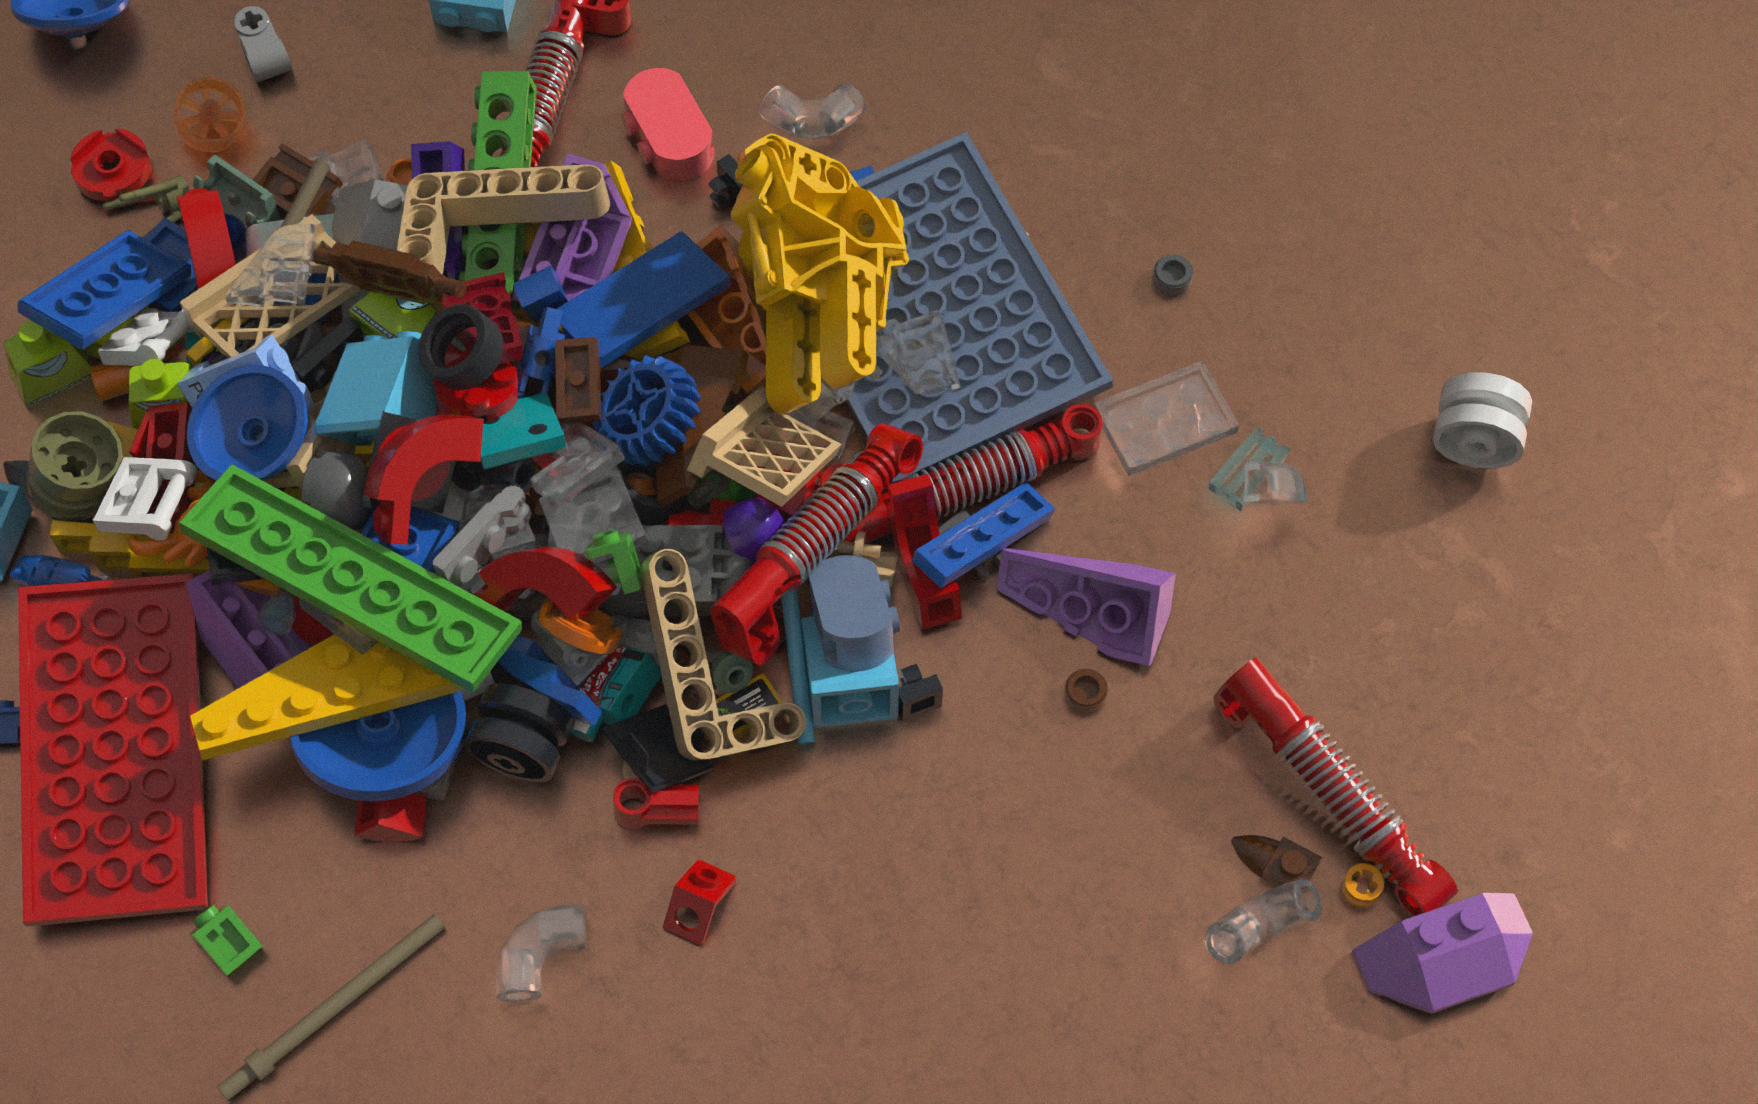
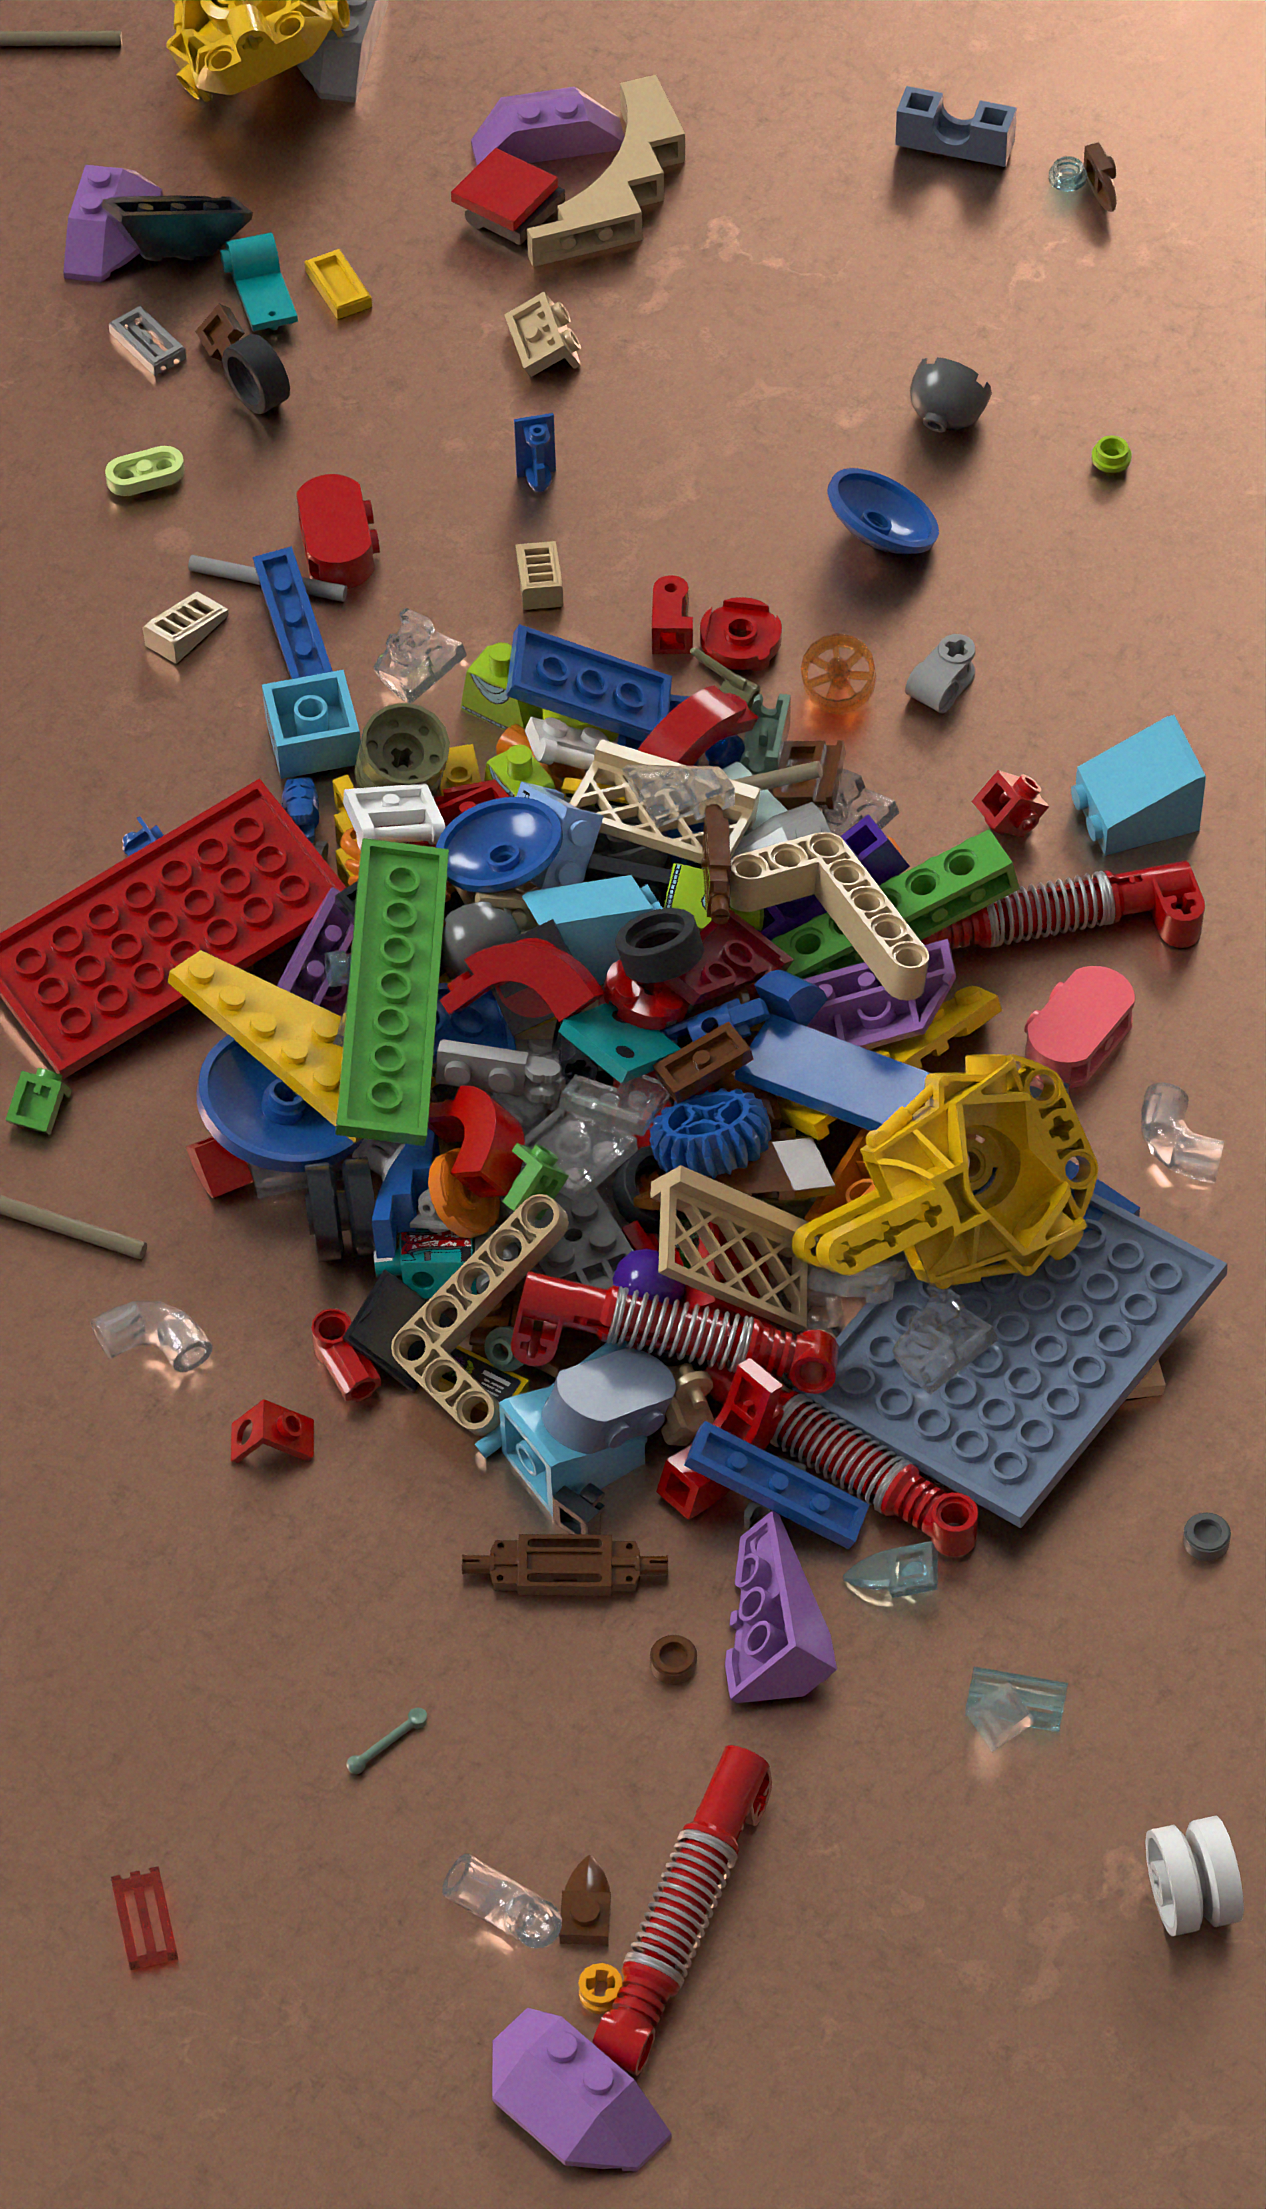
camera: 65 degrees right, 10 degrees down
clear plate [1093,360,1240,476] -> none
none -> sand green hinge [346,1707,427,1774]
none -> reddish brown piece [462,1534,668,1596]
none -> red leg [652,575,693,654]
none -> clear light blue plate [843,1541,938,1598]
none -> red brick [971,770,1049,838]

